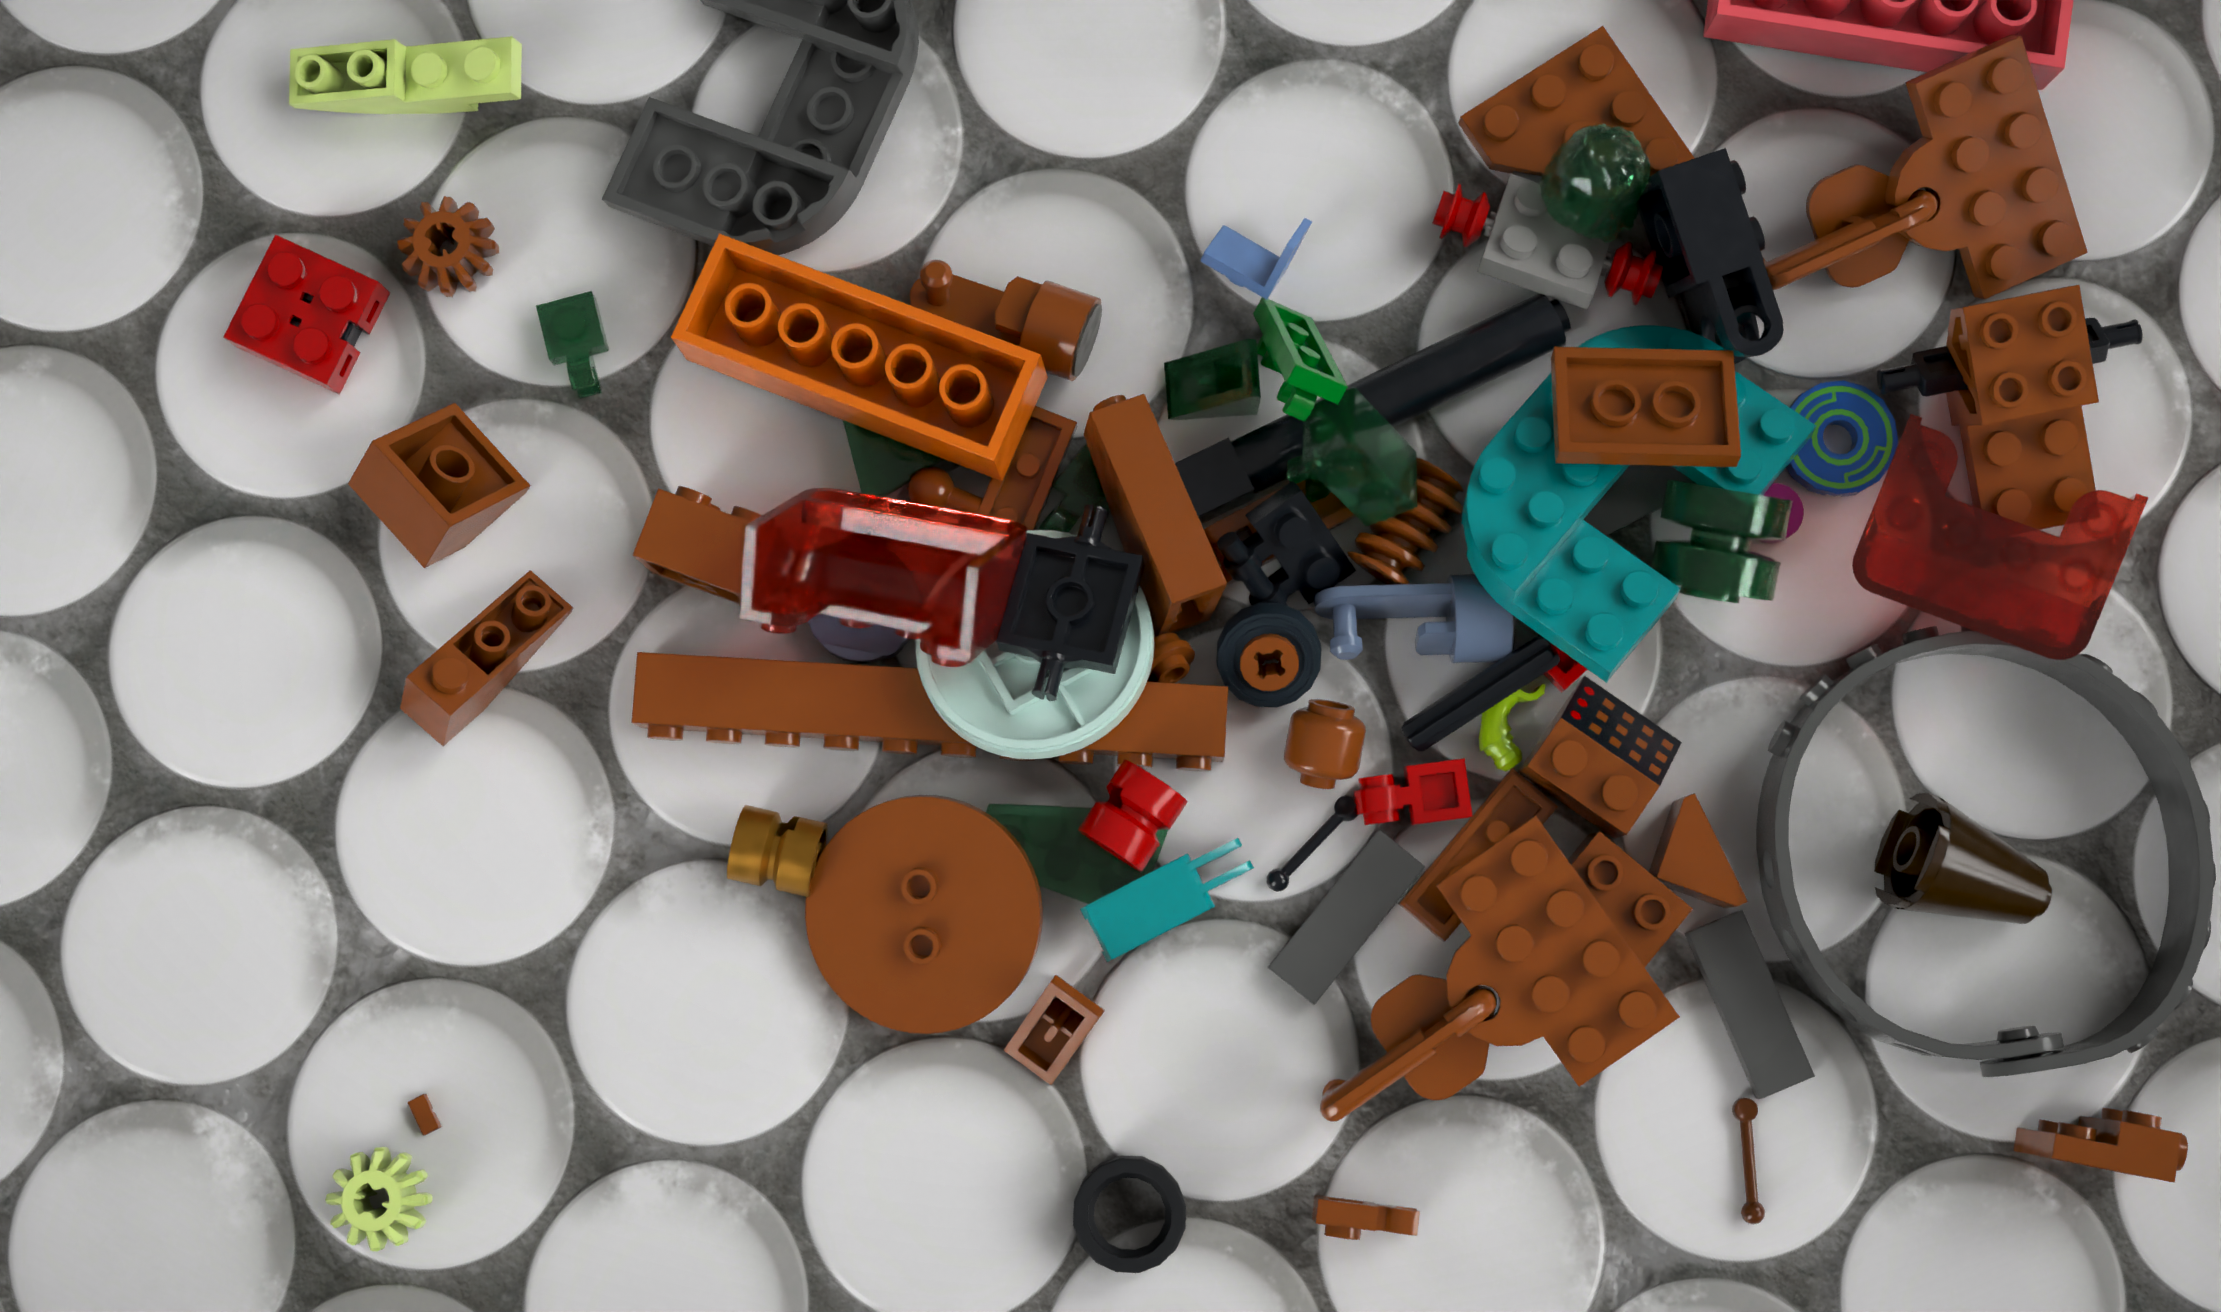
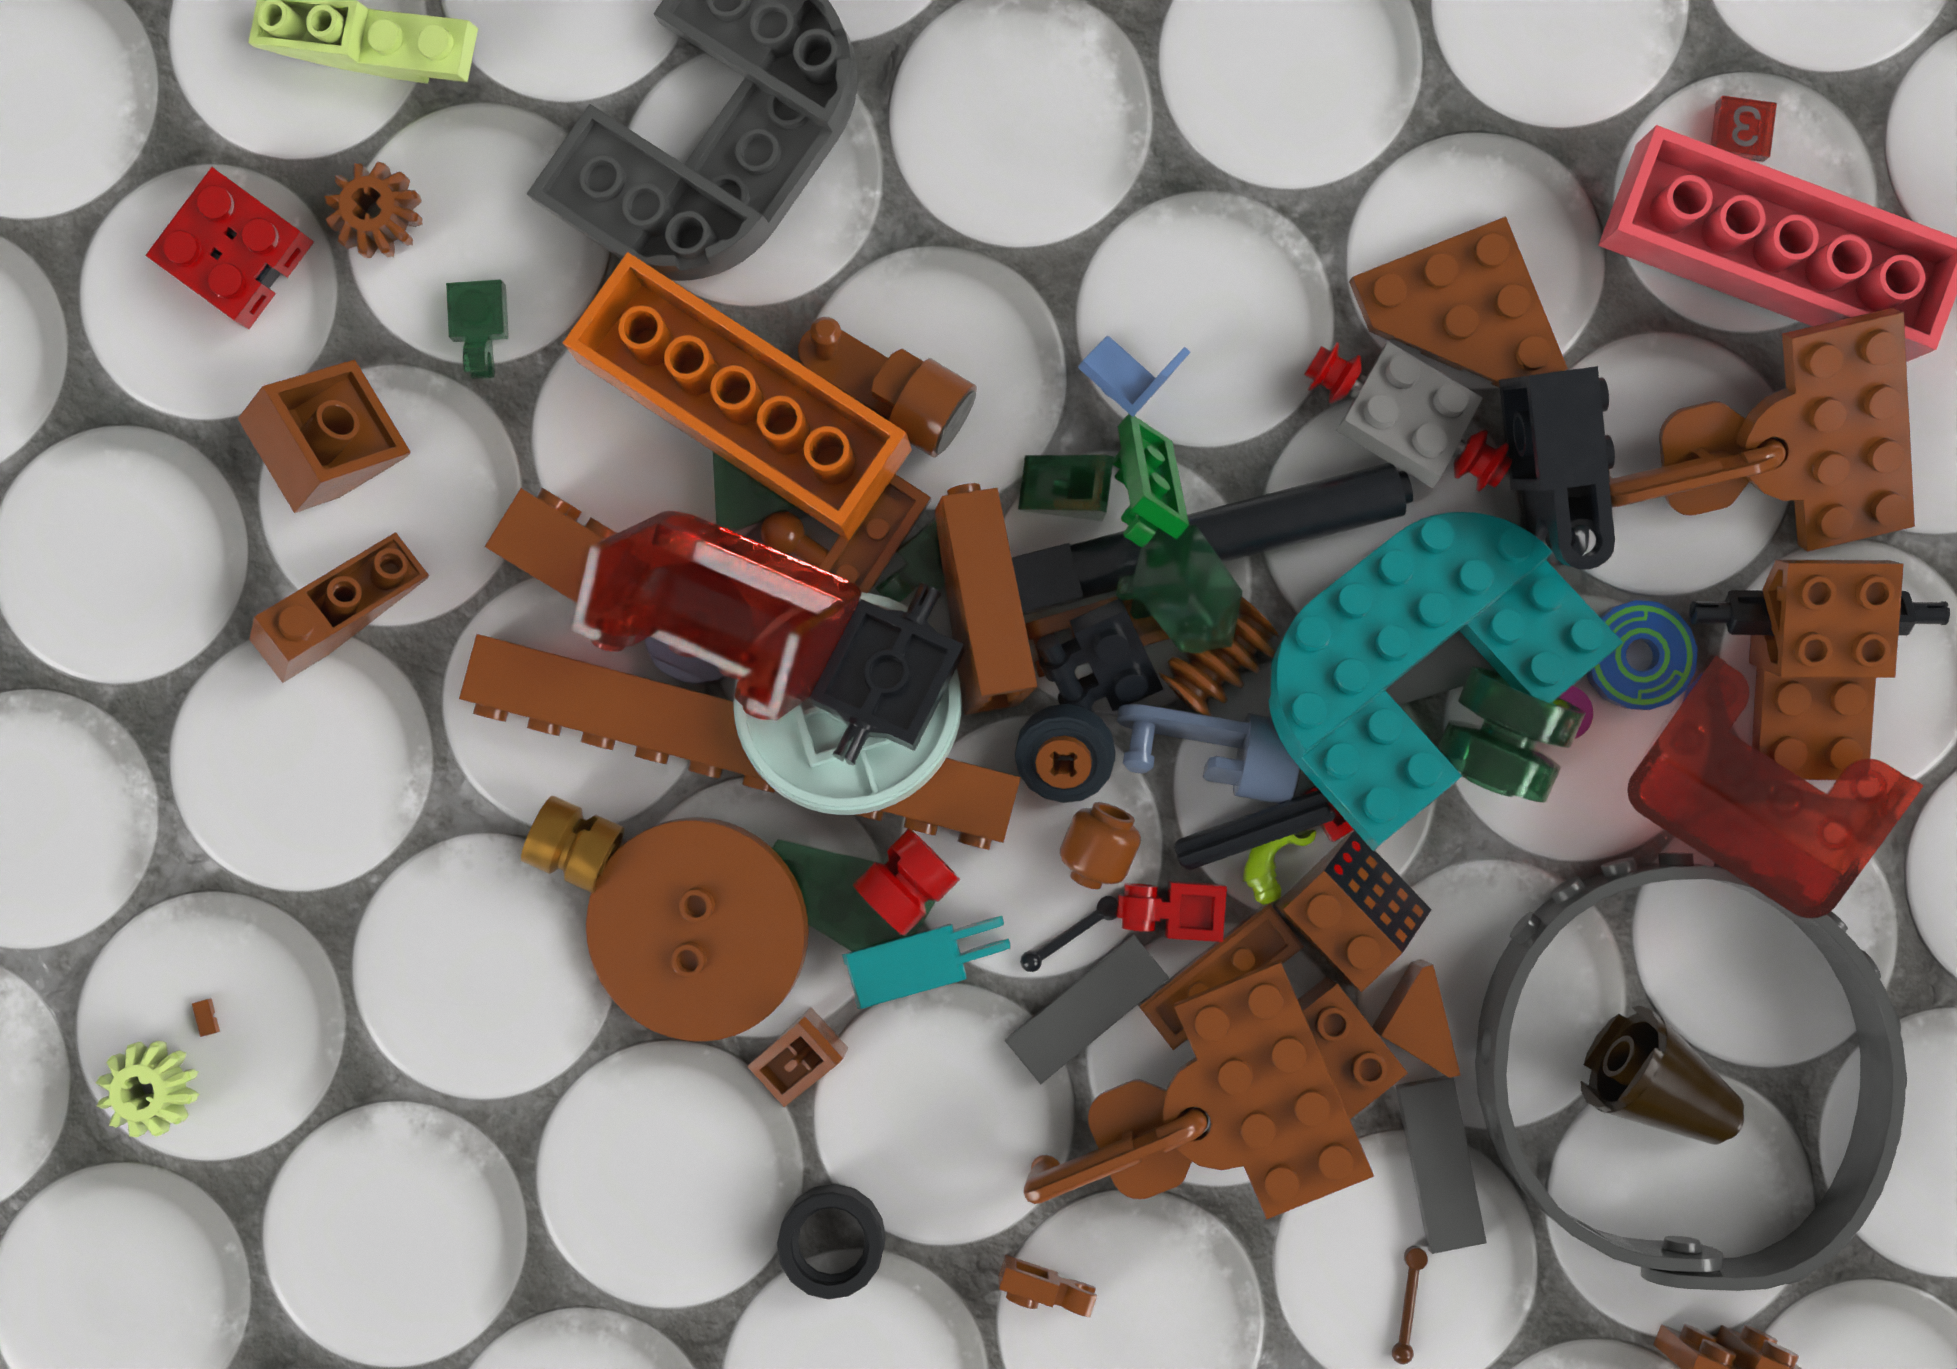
camera: 10 degrees right, 5 degrees up
dark orange plate [1147,633,1195,683] -> none
clear green hair [1539,123,1650,243] -> none
dark orange plate [1551,347,1741,467] -> none

